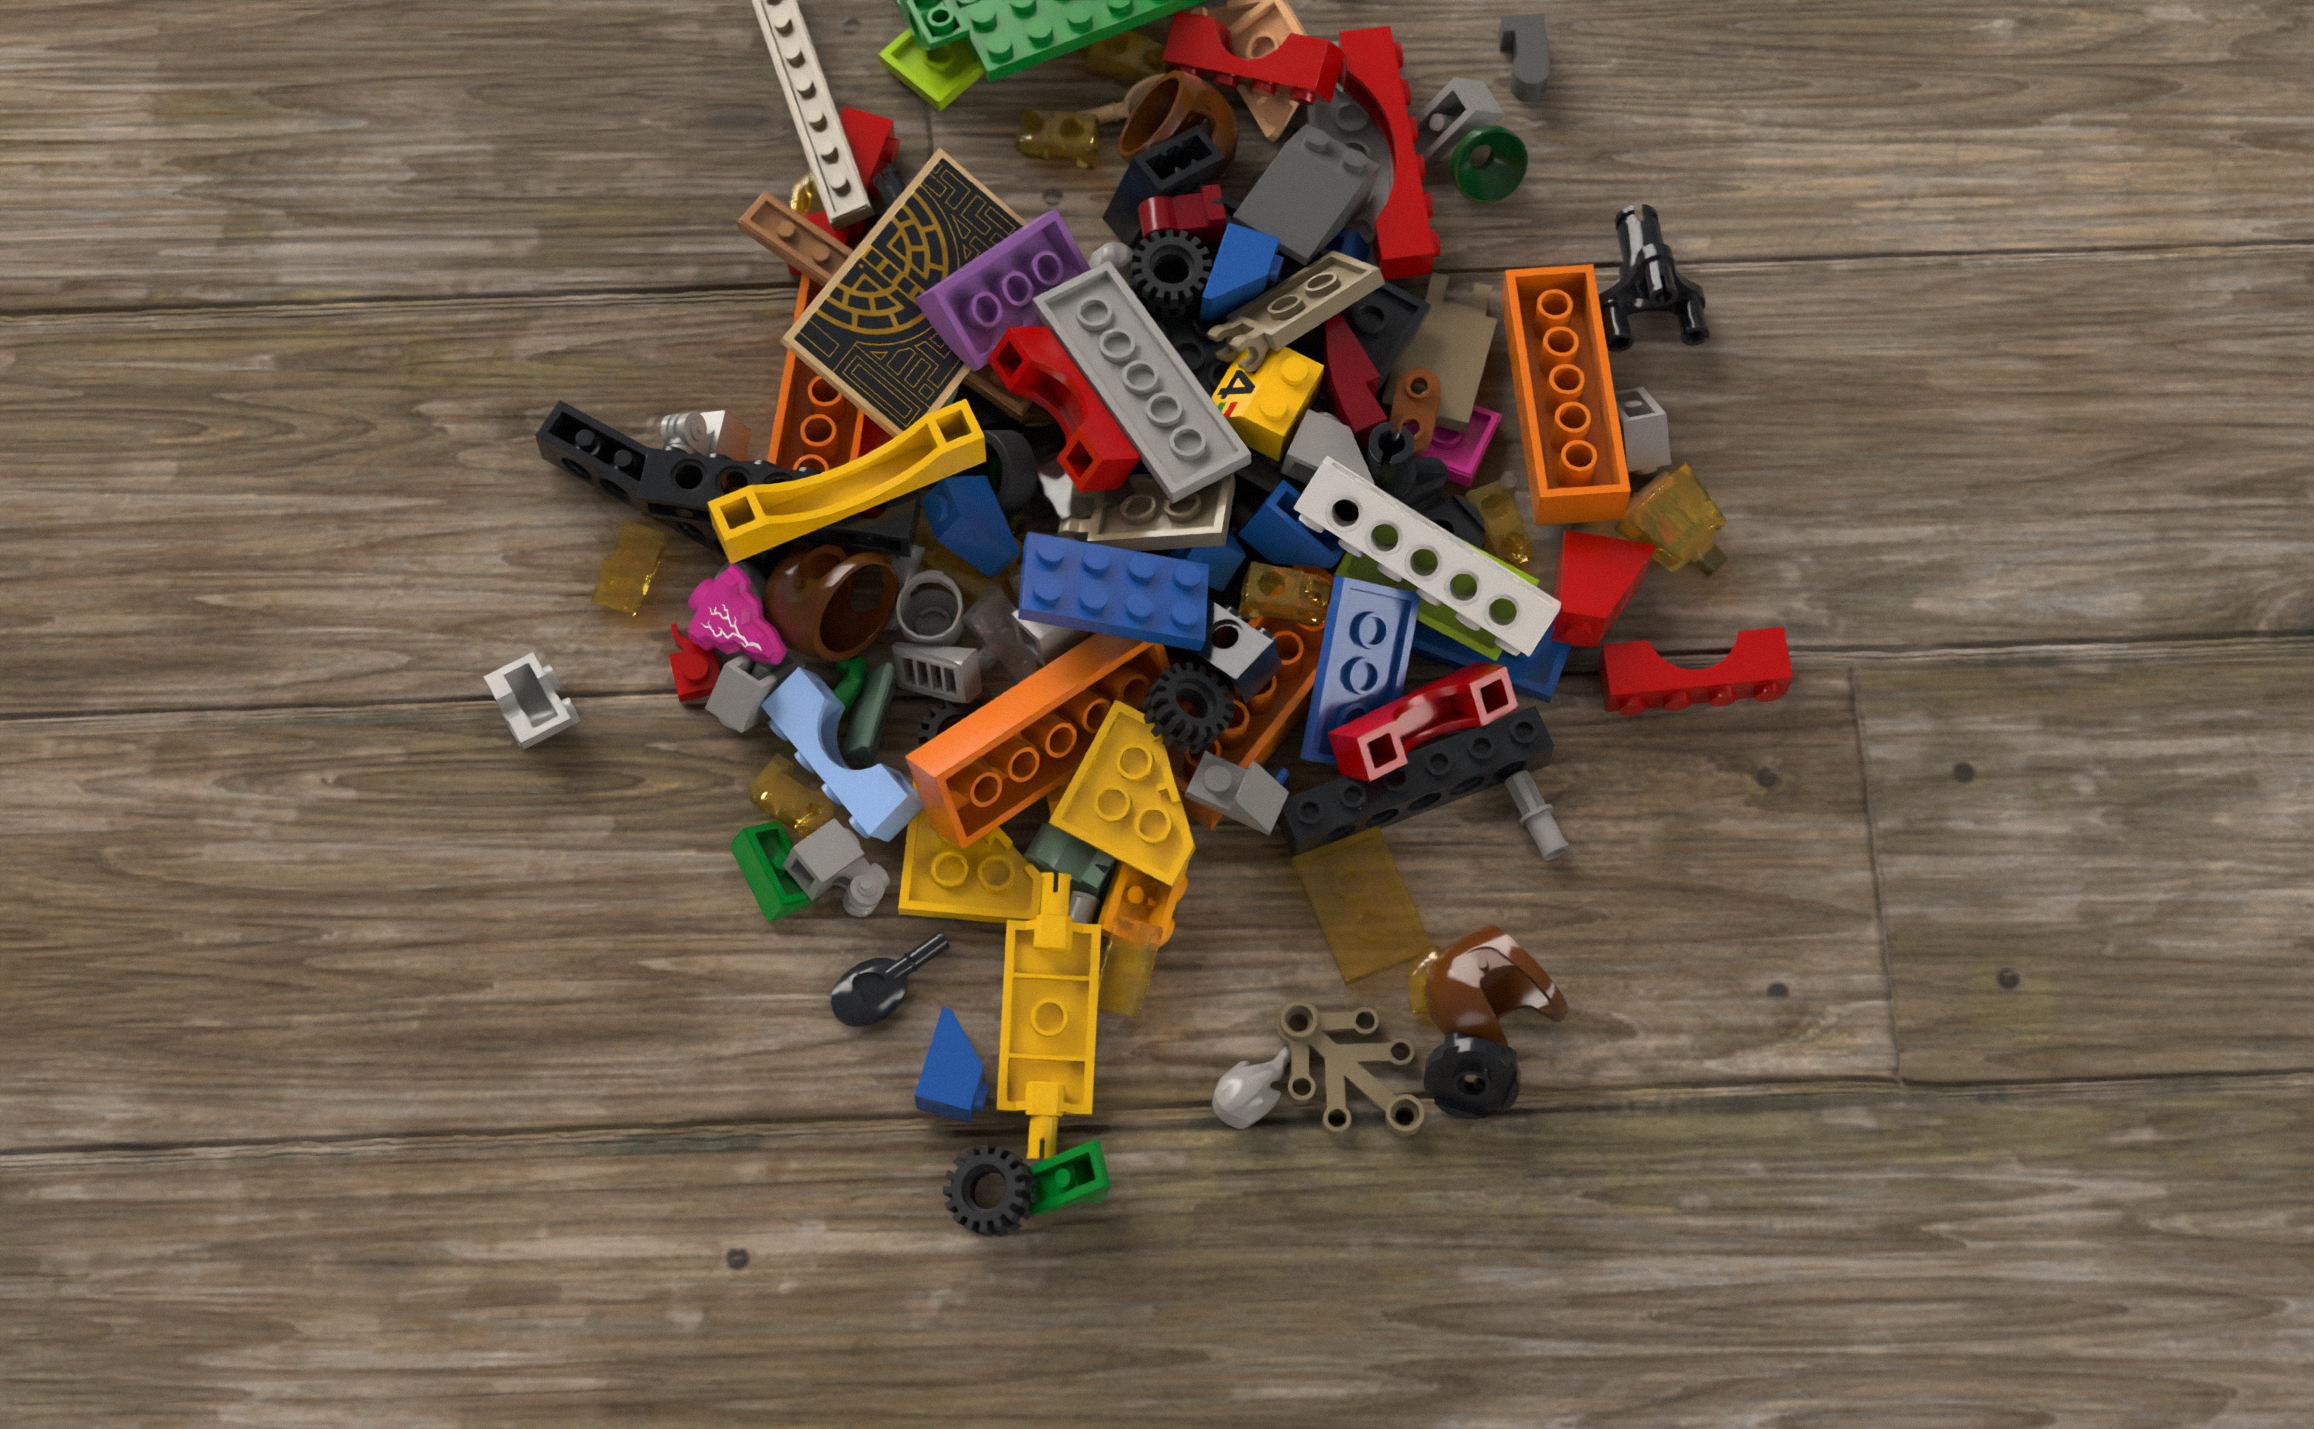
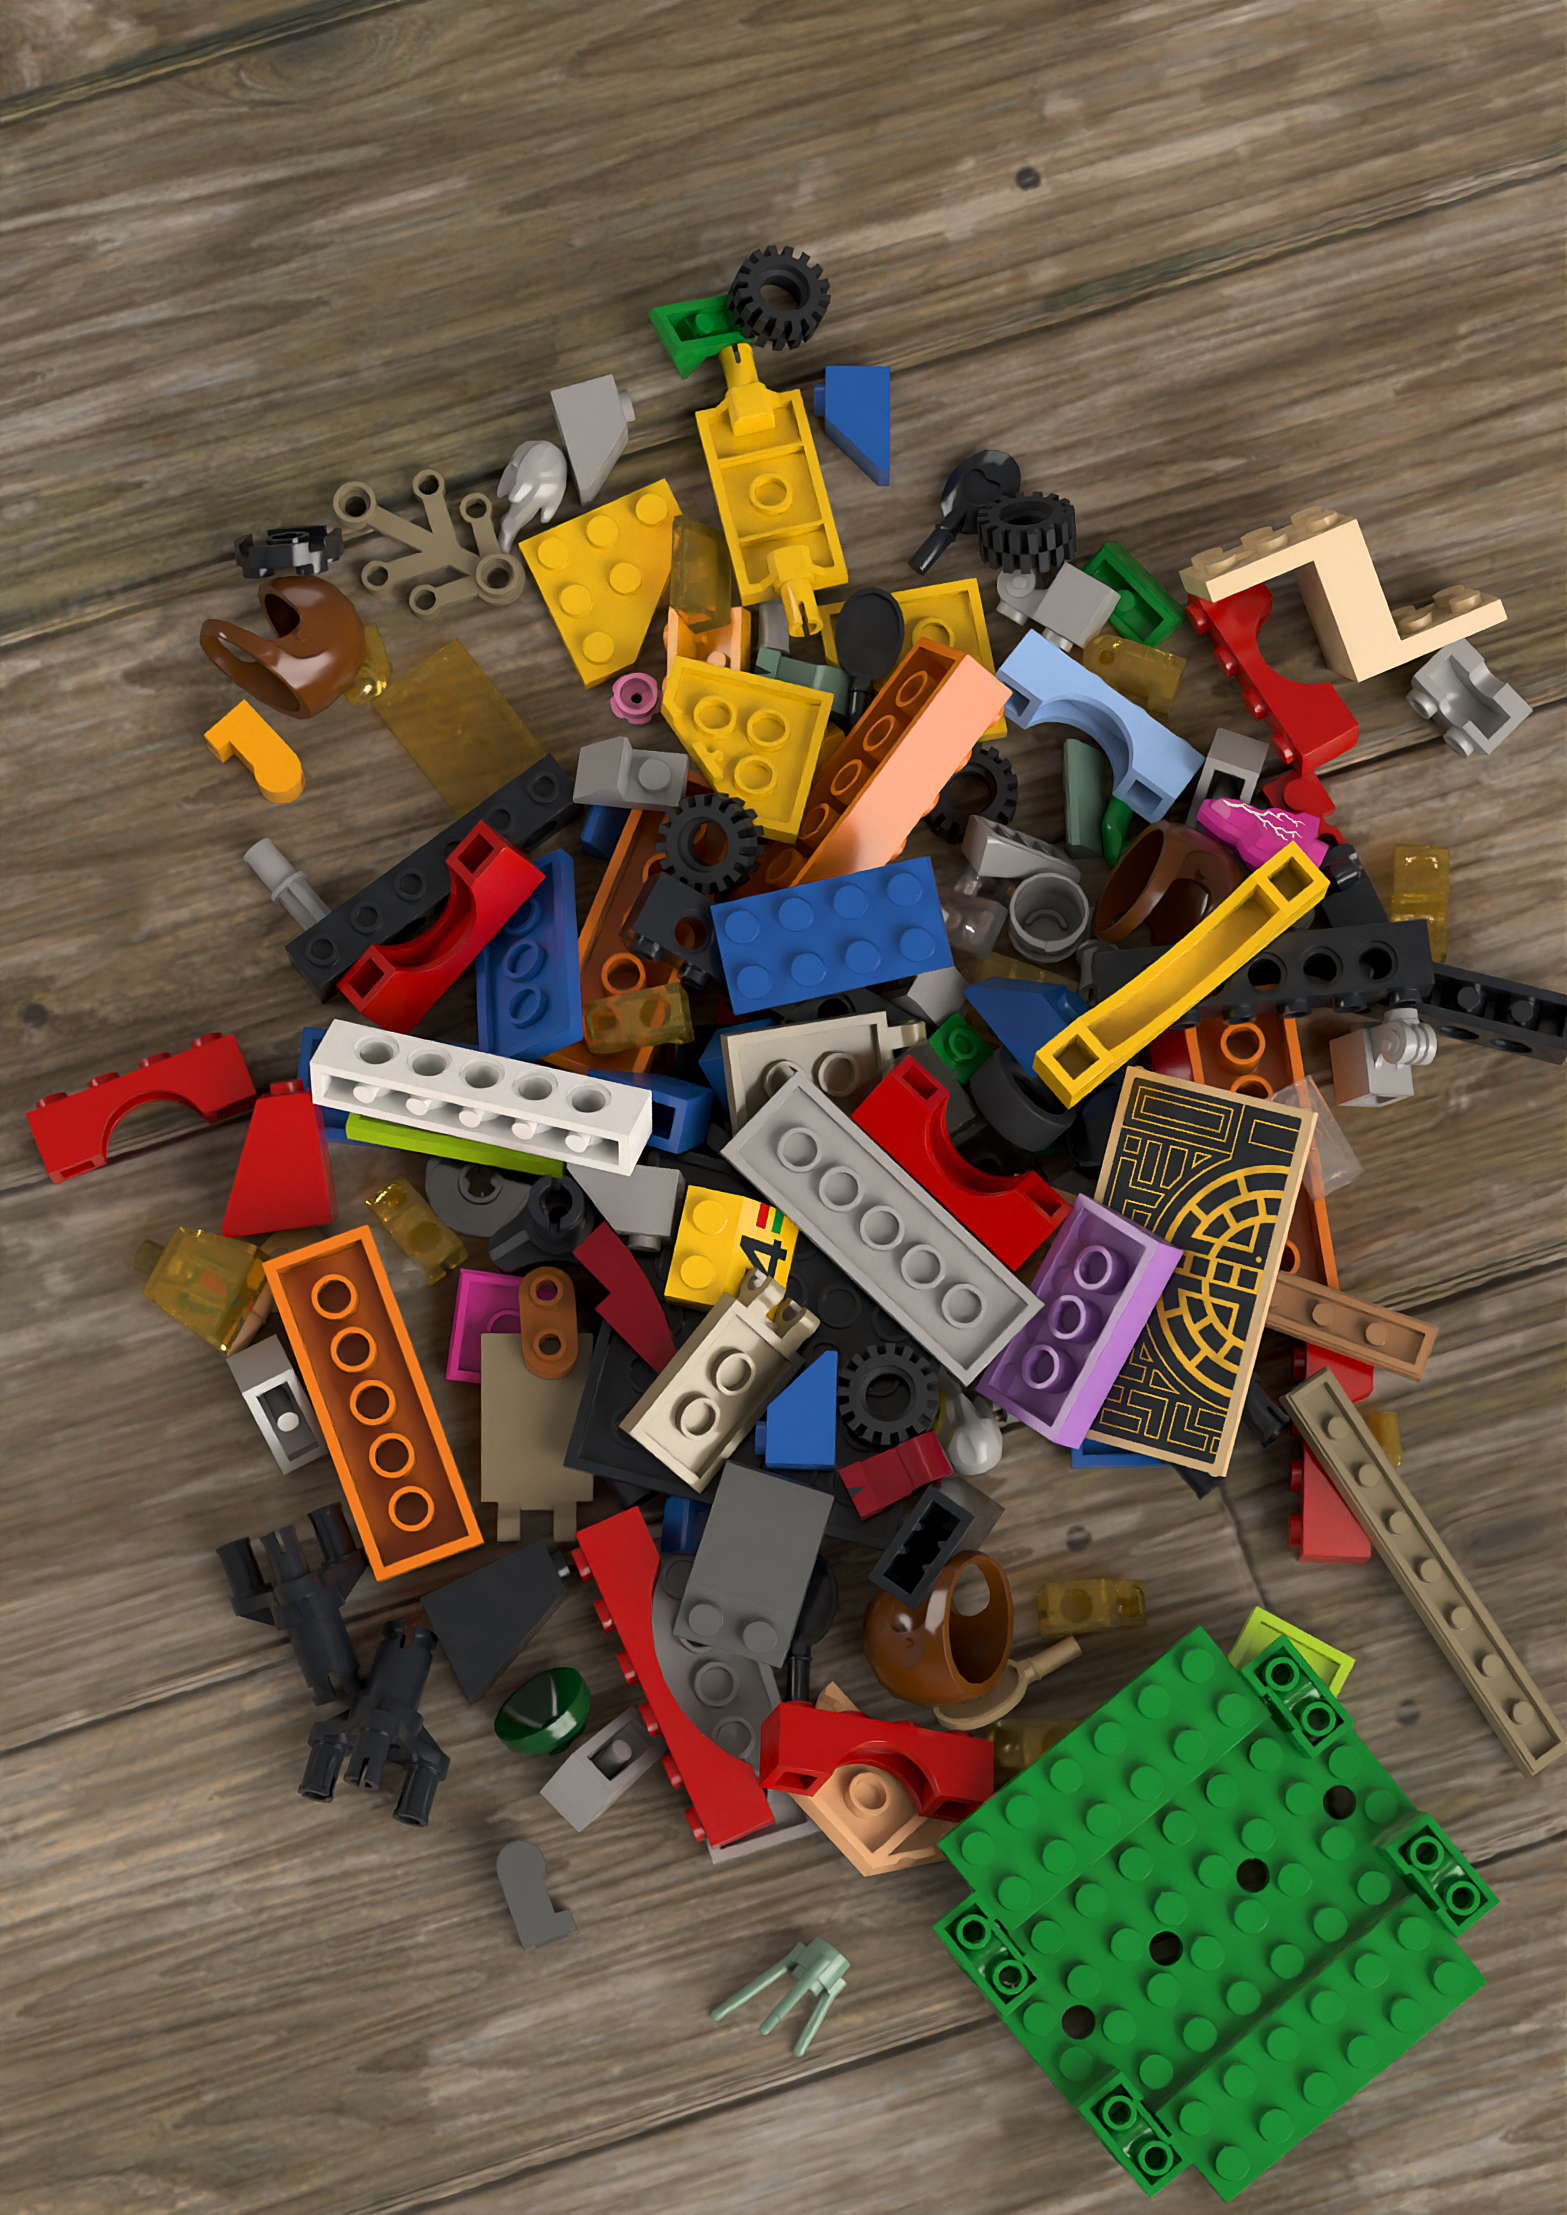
camera: 165 degrees right, 10 degrees up
none -> light orange leg [204,699,305,804]
none -> black wheel [298,1621,451,1827]
none -> black slope [420,1539,573,1705]
none -> yellow plate [518,478,688,690]
none -> light grey slope [550,374,635,507]
none -> bright pink plate [610,673,663,725]
none -> black piece [834,587,905,737]
none -> green bracket [921,1013,994,1093]
none -> black tyre [977,491,1077,574]
none -> bracket [1179,506,1507,682]
none -> red arch [1184,582,1359,777]
none -> clear plate [1264,1075,1365,1201]
none -> black piece [1317,843,1390,928]

